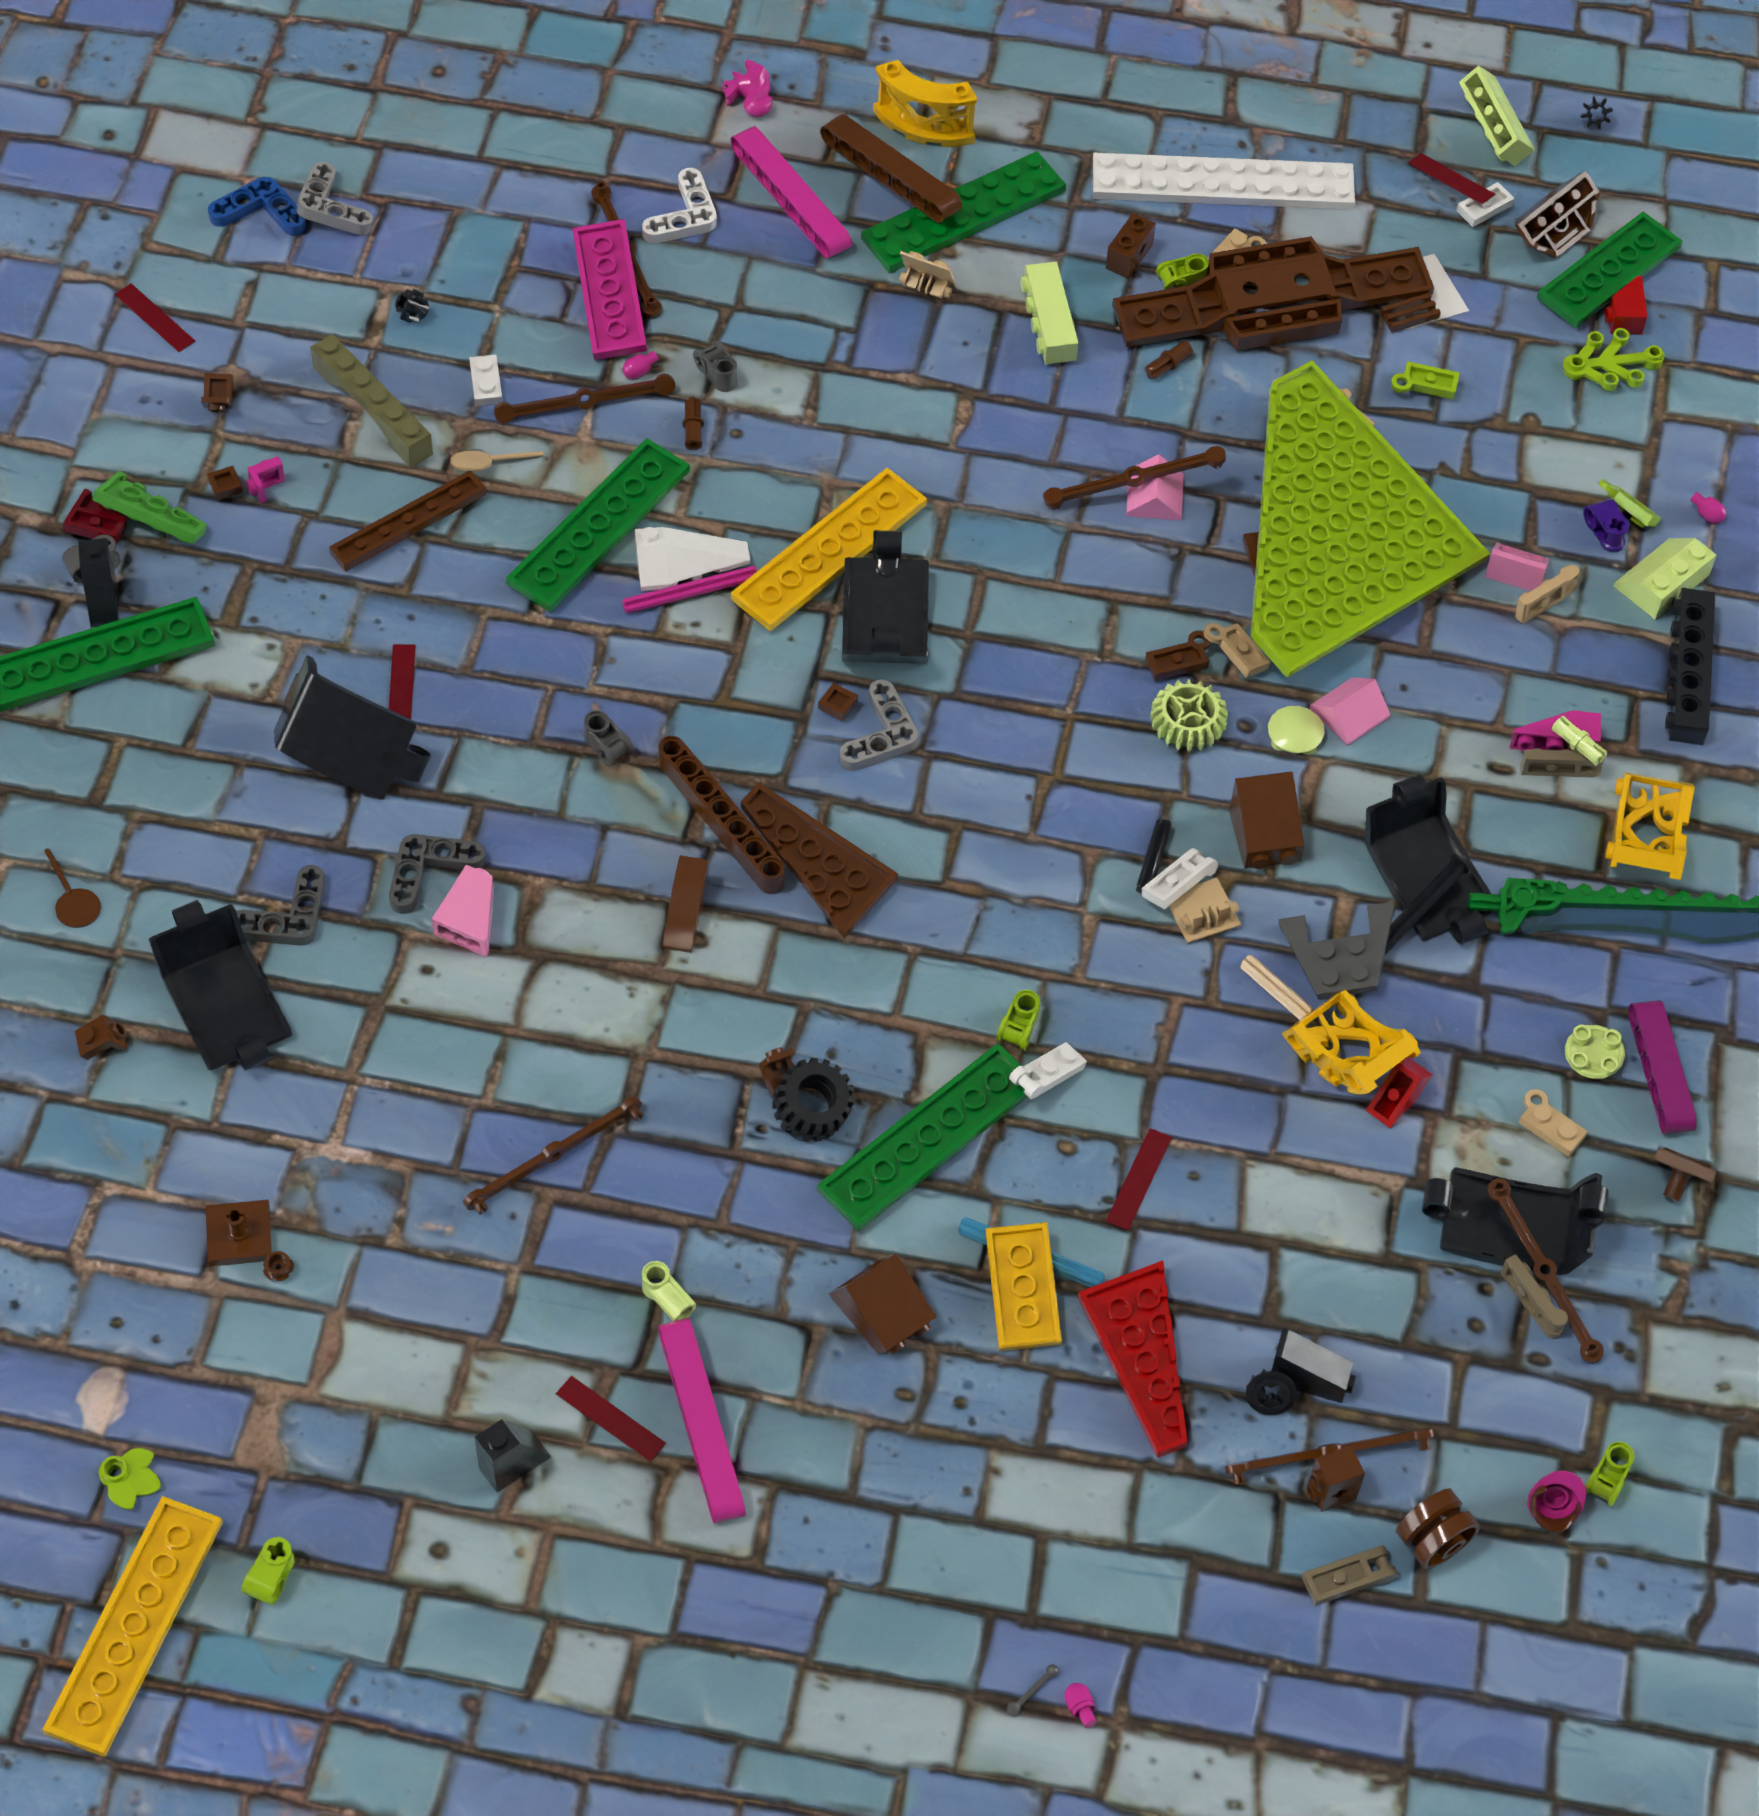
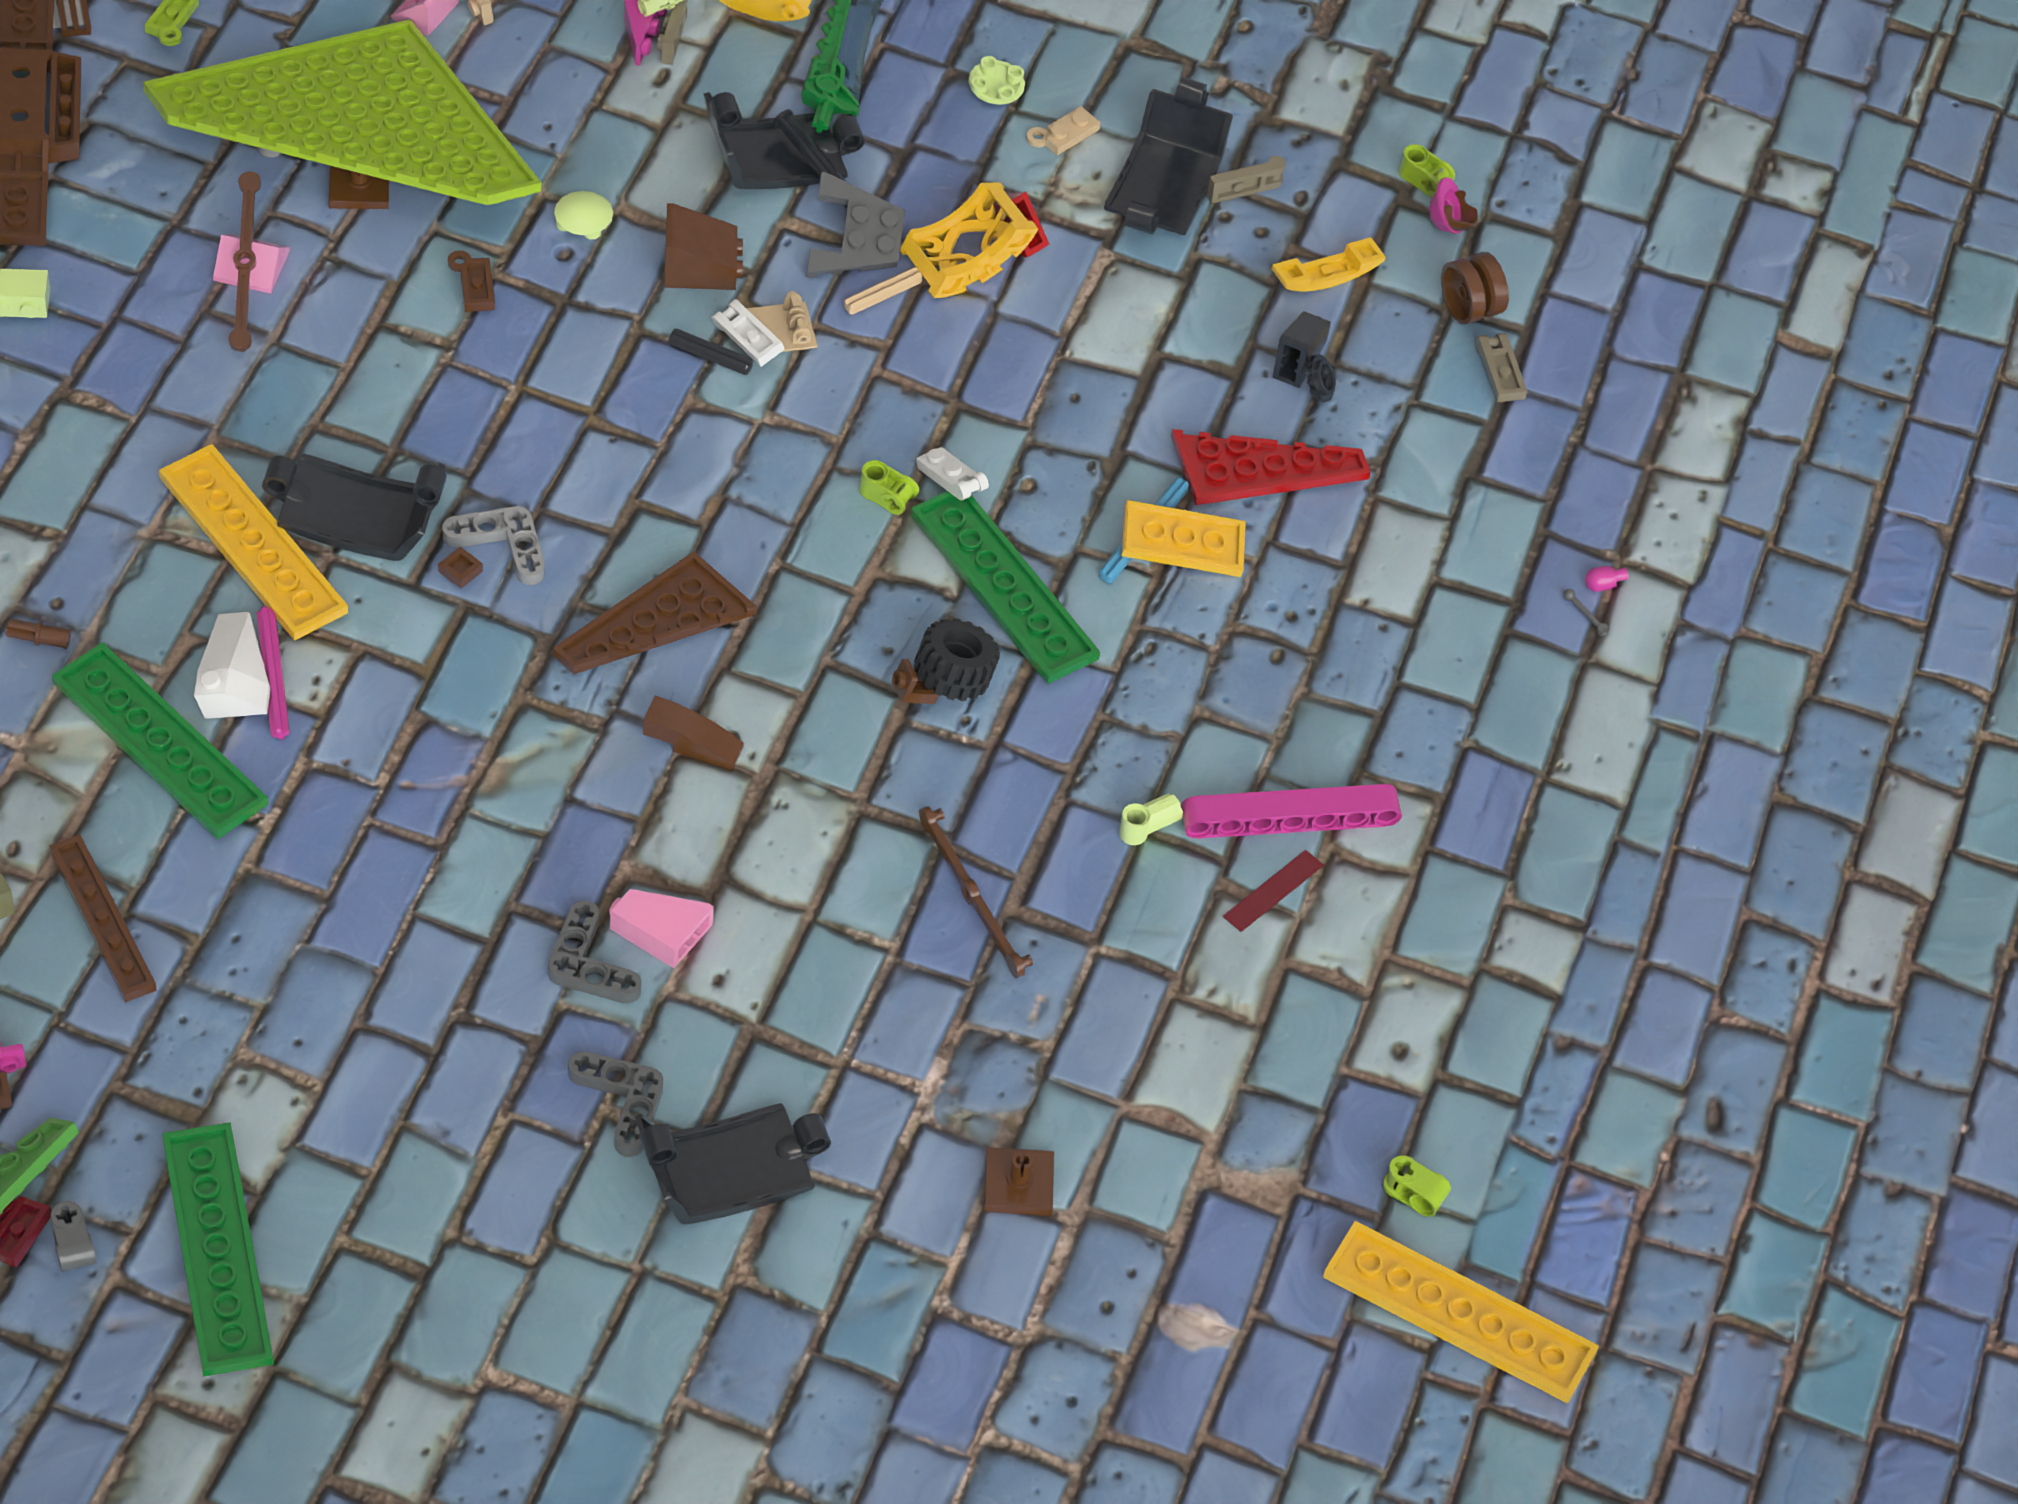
camera: 85 degrees left, 5 degrees down
reddish brown piece [44,848,101,928] -> none
reddish brown bracket [75,1015,127,1060] -> none
black slope [78,538,119,628] -> none
lime plate [98,1448,161,1510] -> none
reddish brown plate [263,1251,294,1281] -> none
black panel [274,655,431,800] -> none
dark red sticker [389,644,416,720] -> none
tan piece [451,451,544,471] -> none
black slope [475,1419,551,1493] -> none
dark grey piece [584,710,634,767] -> none
reddish brown beam [659,736,785,894] -> none
reddish brown slope [829,1253,937,1355] -> none
dark red sticker [1106,1128,1172,1231] -> none
reddish brown axle [1145,340,1194,379] -> none
yellowish green gear [1150,679,1228,752] -> none
tan hinge [1203,623,1271,678] -> none
reddish brown piece [1225,1428,1435,1485] -> none
reddish brown brick [1307,1445,1365,1512] -> none
bright pink slope [1309,677,1390,746] -> none
reddish brown piece [1487,1178,1604,1364] -> none
magenta beam [1629,1000,1696,1135] -> none
reddish brown tile [1654,1145,1717,1201] -> none
none -> yellow slope [1271,237,1386,292]

